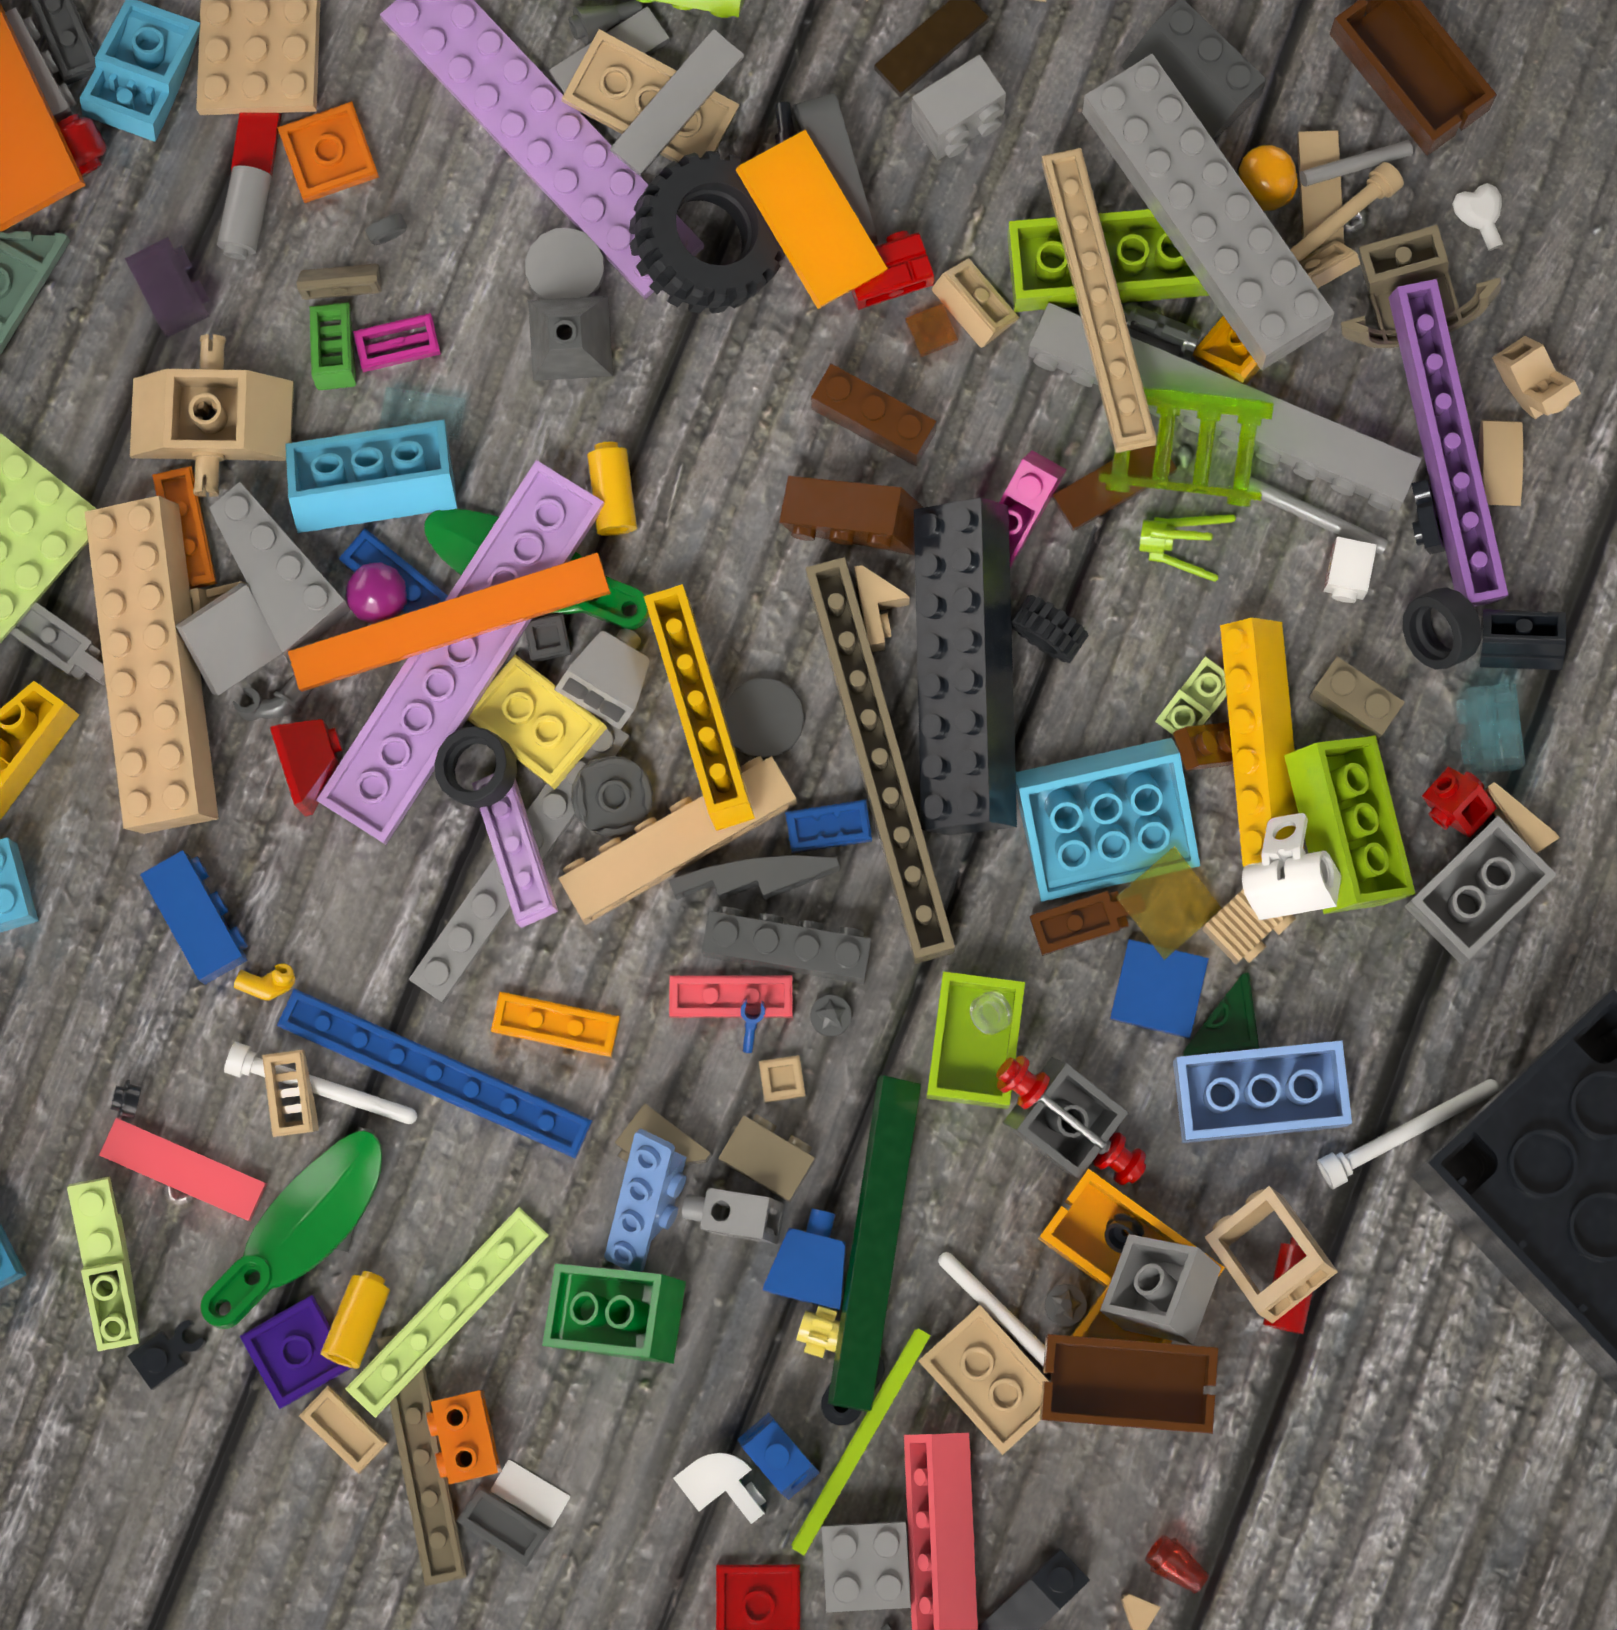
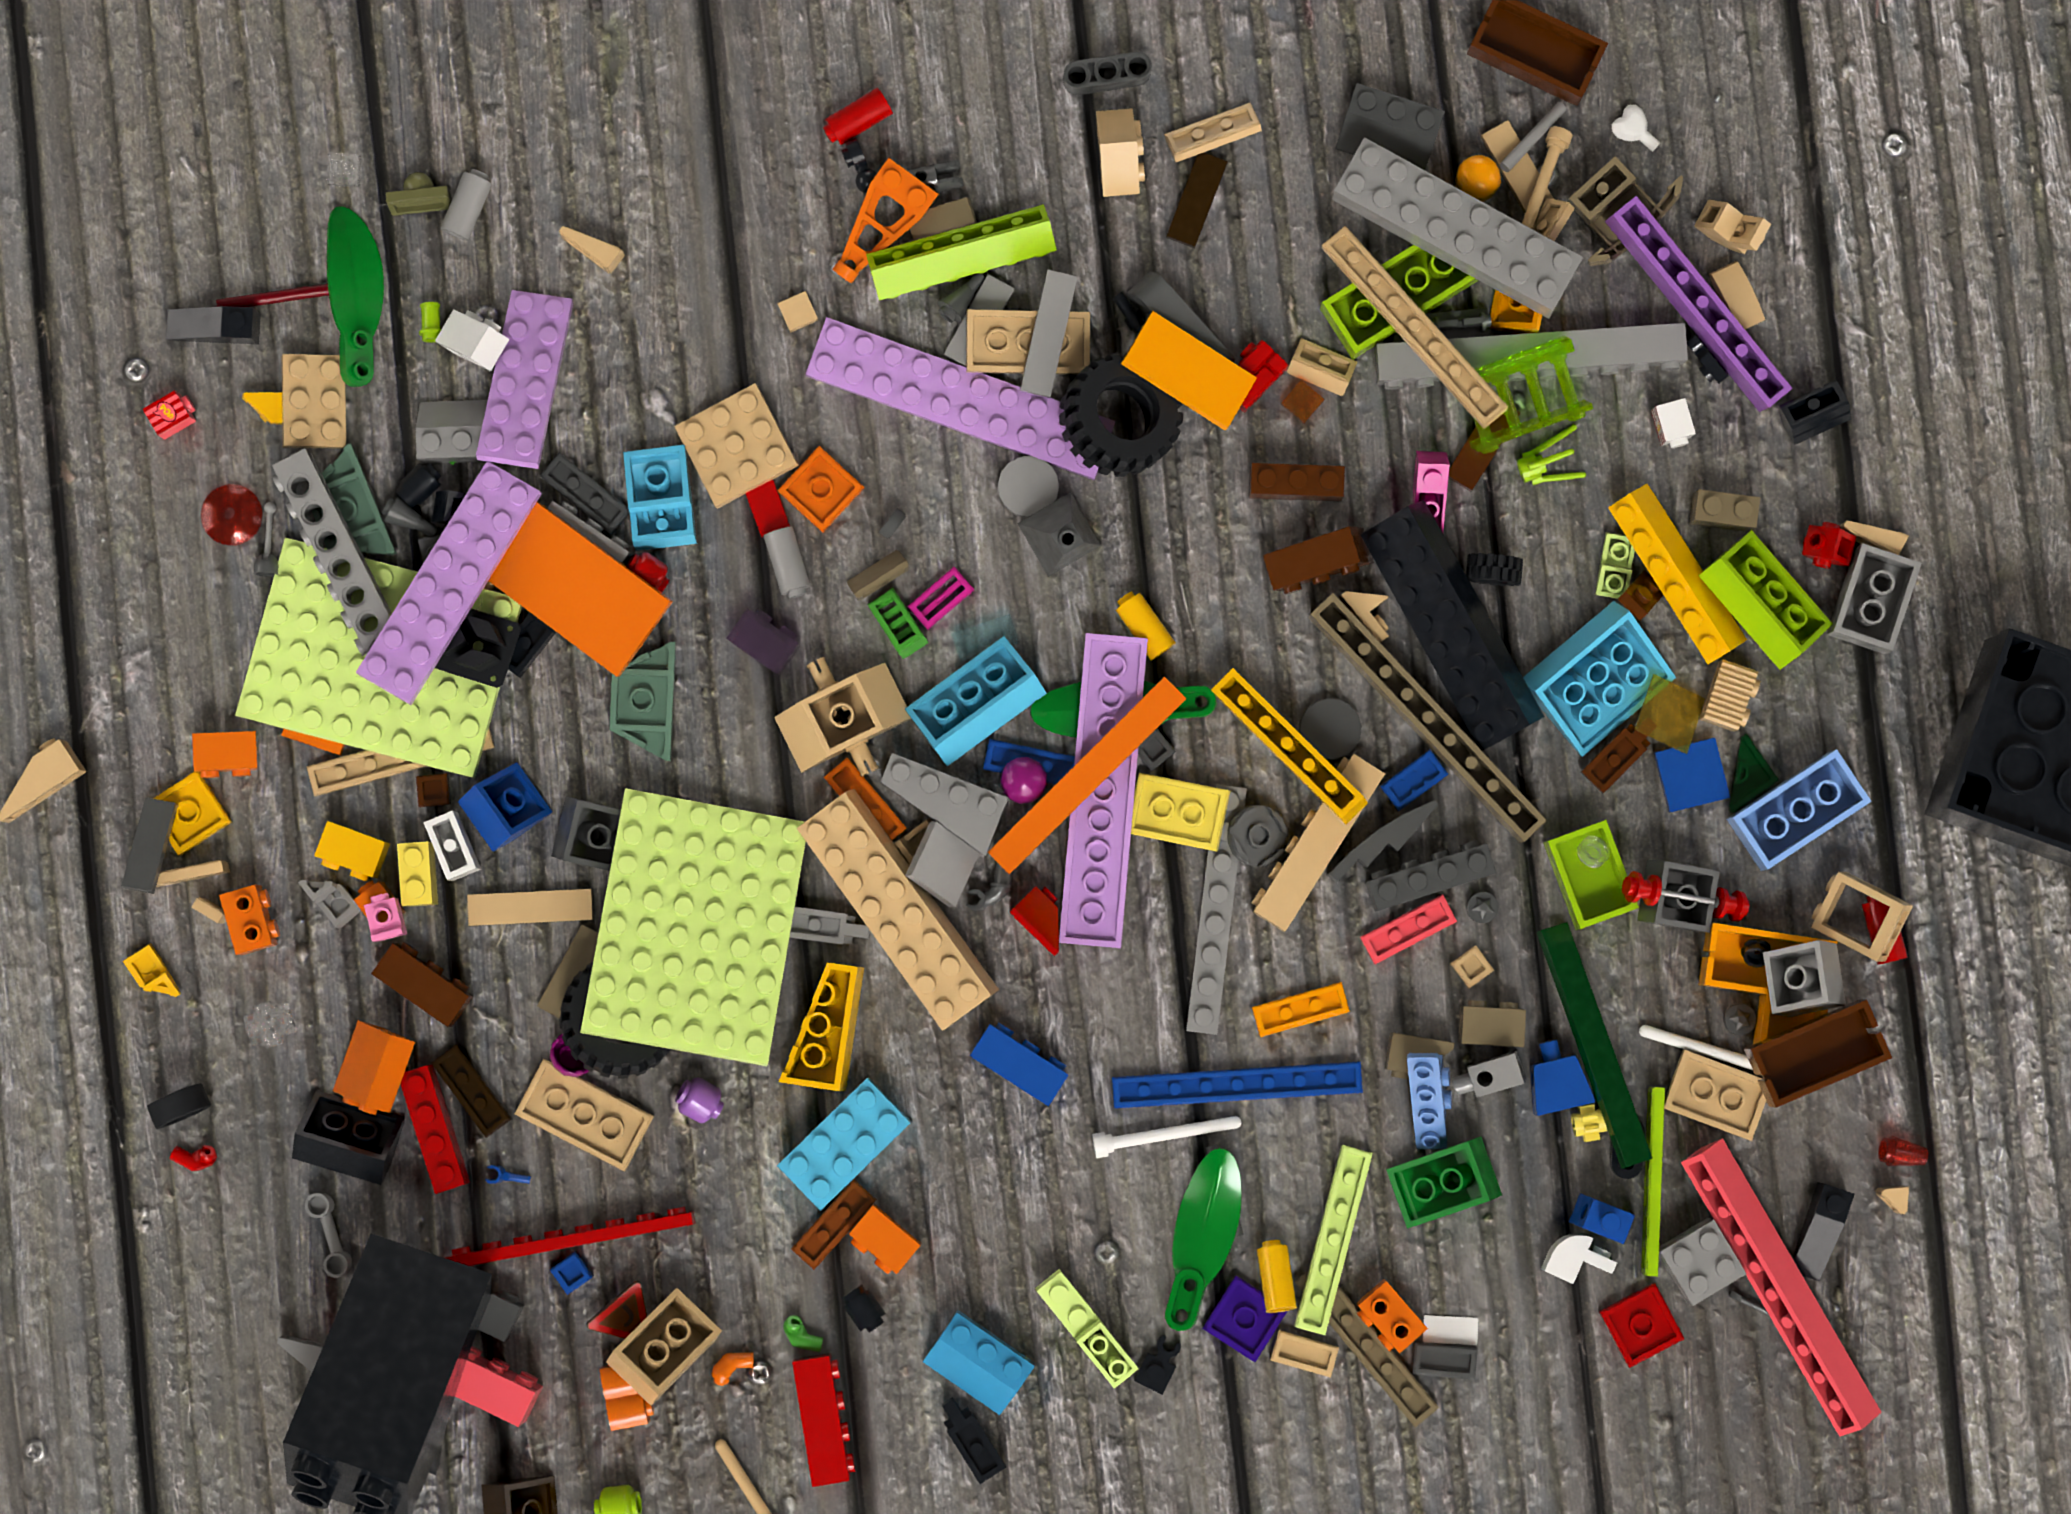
camera: 30 degrees left, 5 degrees up
coral tile [99,1118,267,1222] -> none
black plate [110,1080,141,1120] -> none
yellow arm [234,963,295,1001] -> none
tan slope [262,1049,319,1137] -> none
black tyre [434,726,517,808] -> none
lavender tile [472,773,558,928] -> none
light grey torso [554,629,650,730] -> none
blue hand [741,998,766,1053] -> none
light grey brick [911,54,1006,161] -> none
light grey bar [1235,473,1389,555] -> none
white piece [1242,813,1341,920] -> none
white piece [1317,1079,1499,1189] -> none
black tyre [1402,587,1482,670] -> none
clear light blue brick [1456,683,1525,774] -> none

